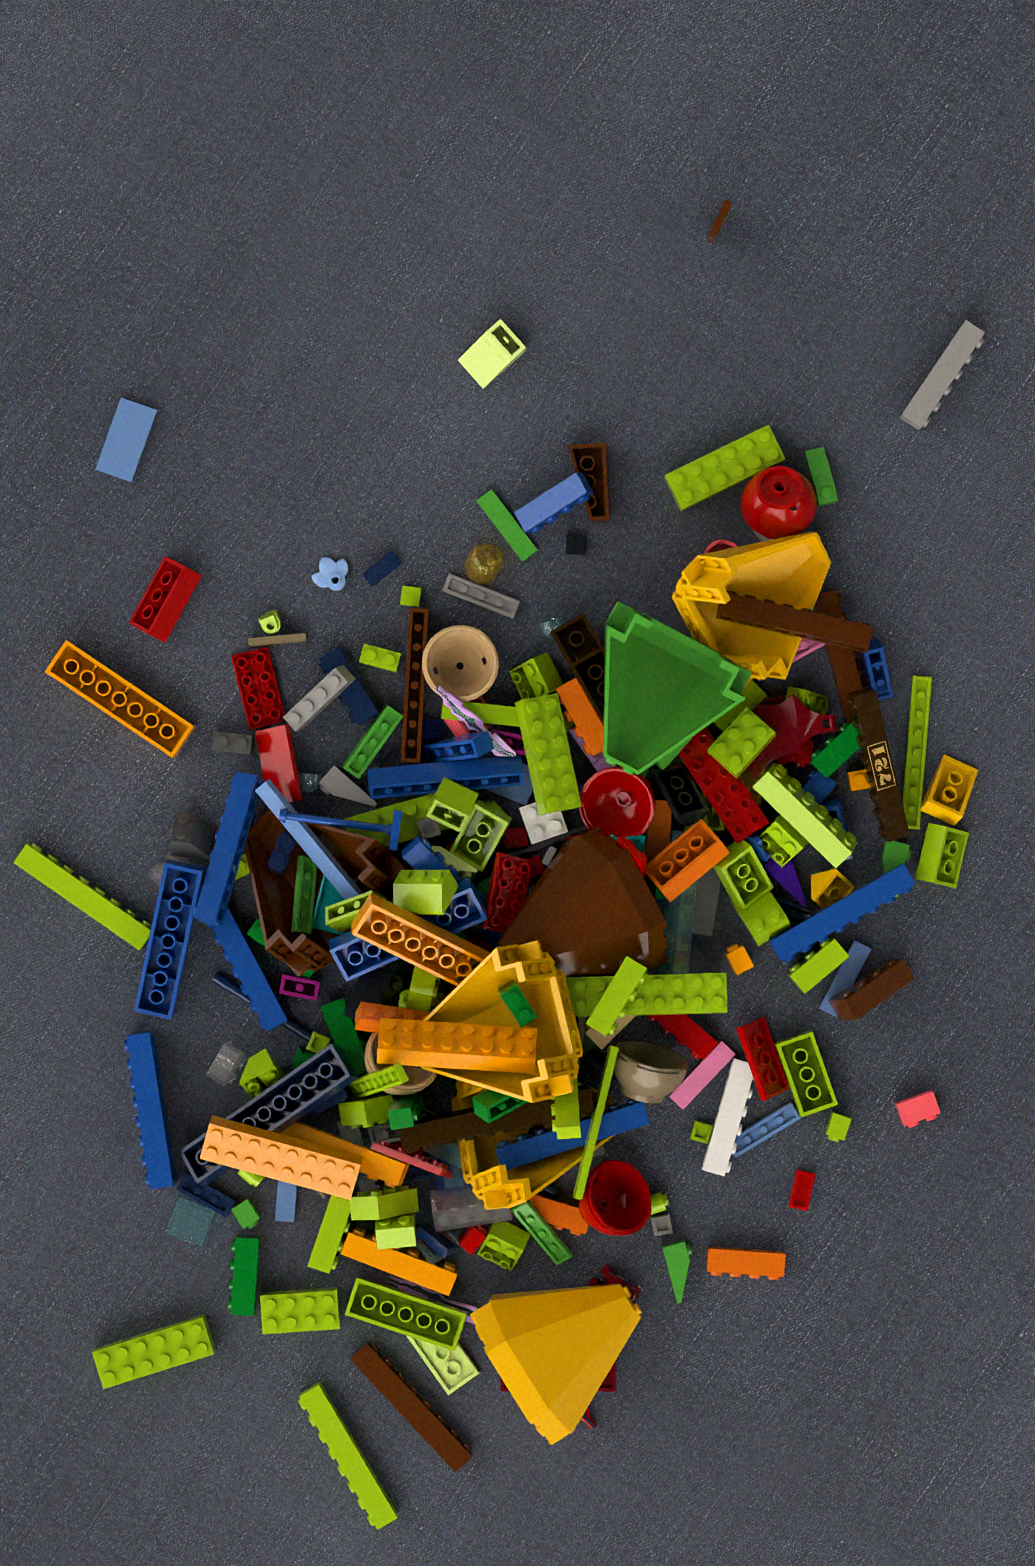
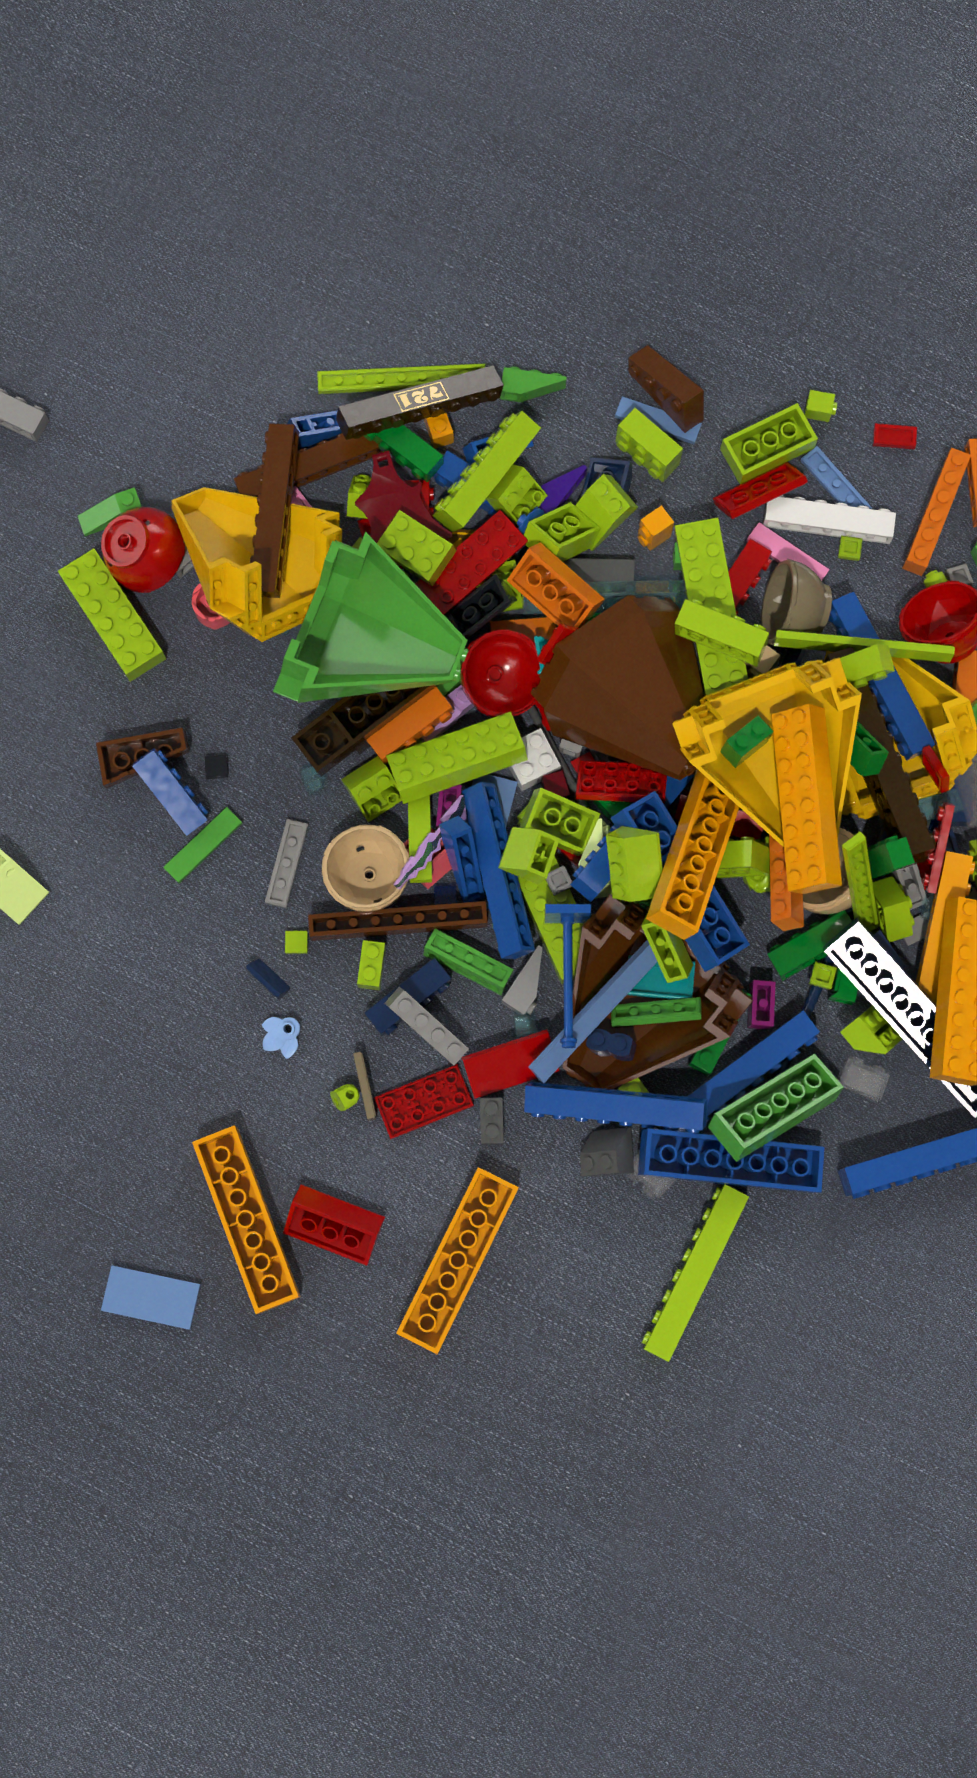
camera: 95 degrees left, 10 degrees down
black slope [343,967,407,1020] -> none
clear yellow piece [464,543,503,584] -> none
blue brick [769,864,915,963] -> none
yellow slope [811,868,855,909] -> none
coral brick [895,1090,941,1128] -> none
lime slope [915,823,969,889] -> none
yellow slope [920,754,978,826] -> none
none -> light orange brick [192,1125,301,1314]
none -> bright green brick [708,1054,844,1162]
none -> orange brick [902,447,971,576]
none -> red tile [922,745,950,793]

